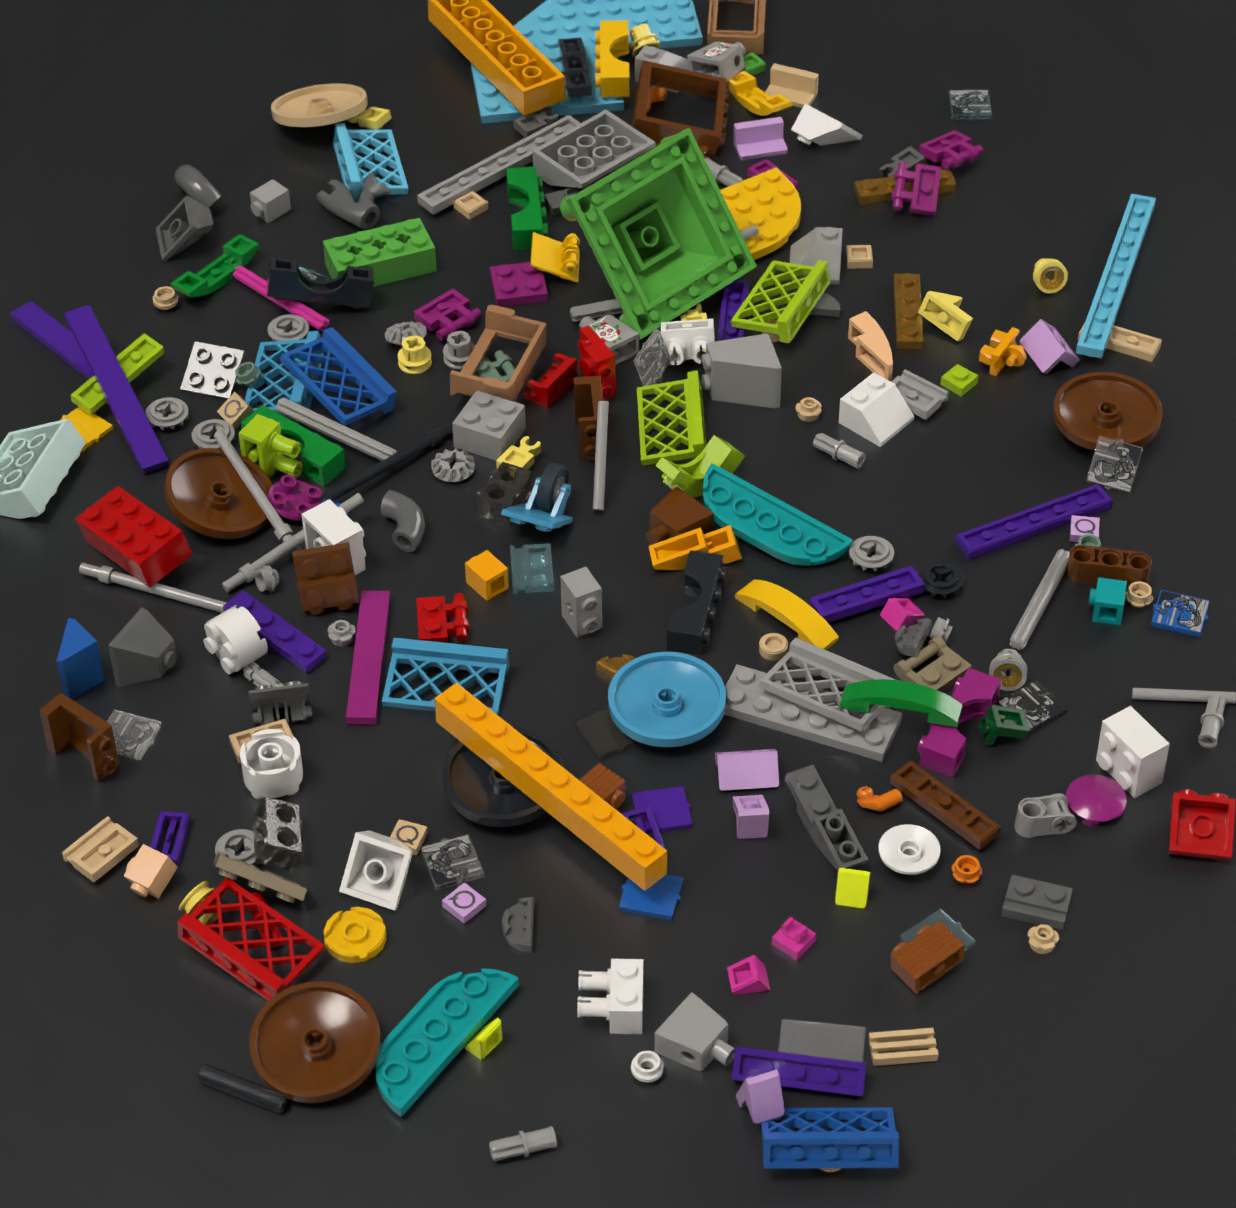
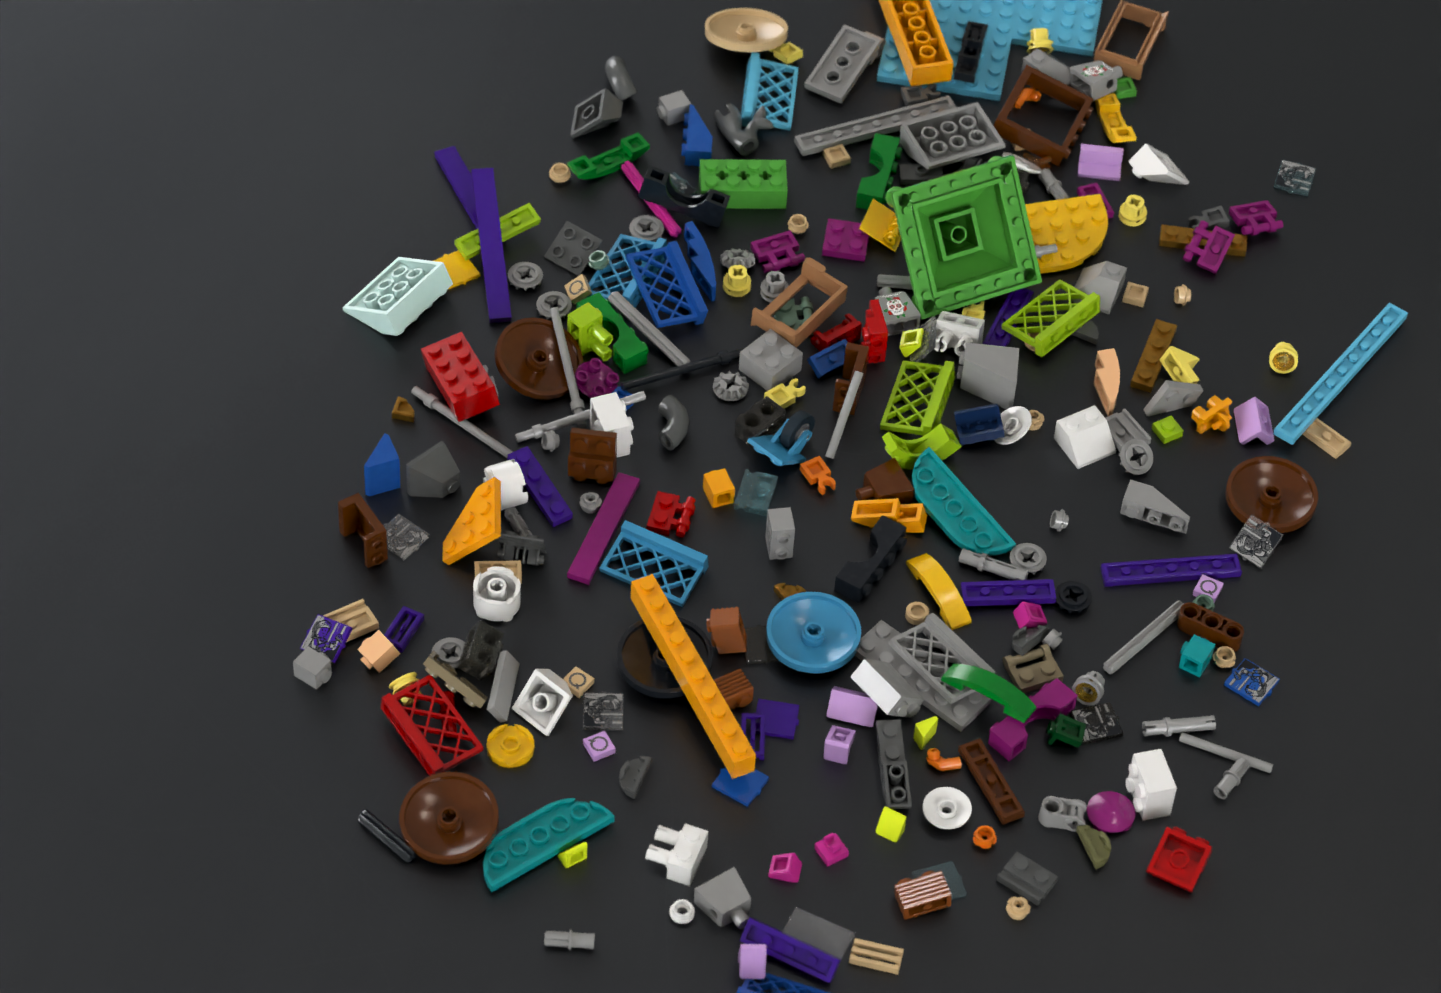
camera: 15 degrees right, 5 degrees up
yellow arch [595,21,629,97] -> none
tan panel [765,63,819,108] -> none
light grey axle [813,433,865,469] -> none
none -> light grey brick [293,646,332,689]
none -> piece [300,614,353,663]
none -> pearl gold tile [392,396,415,422]
none -> light orange plate [442,477,501,565]
none -> light grey tile [487,650,520,723]
none -> blue slope [681,105,713,166]
none -> blue slope [684,221,716,302]
none -> dark orange brick [707,606,747,654]
none -> tan plate [787,214,809,234]
none -> orange plate [799,456,836,495]
none -> light grey hinge [805,24,886,104]
none -> blue plate [807,339,847,379]
none -> light grey brick [851,659,925,718]
none -> neon yellow slope [899,328,924,357]
none -> neon yellow slope [913,716,938,750]
none -> dark blue bracket [954,404,1005,445]
none -> light grey pin [958,548,1029,580]
none -> white dish [994,406,1032,445]
none -> light grey plate [1050,509,1069,531]
none -> olive plate [1076,825,1111,870]
none -> light yellow piece [1119,195,1147,227]
none -> light grey gear [1119,439,1153,475]
none -> light grey slope [1120,480,1190,534]
none -> light grey pin [1142,715,1216,736]
none -> light grey wing [1143,380,1203,416]
none -> tan plate [1174,284,1191,306]

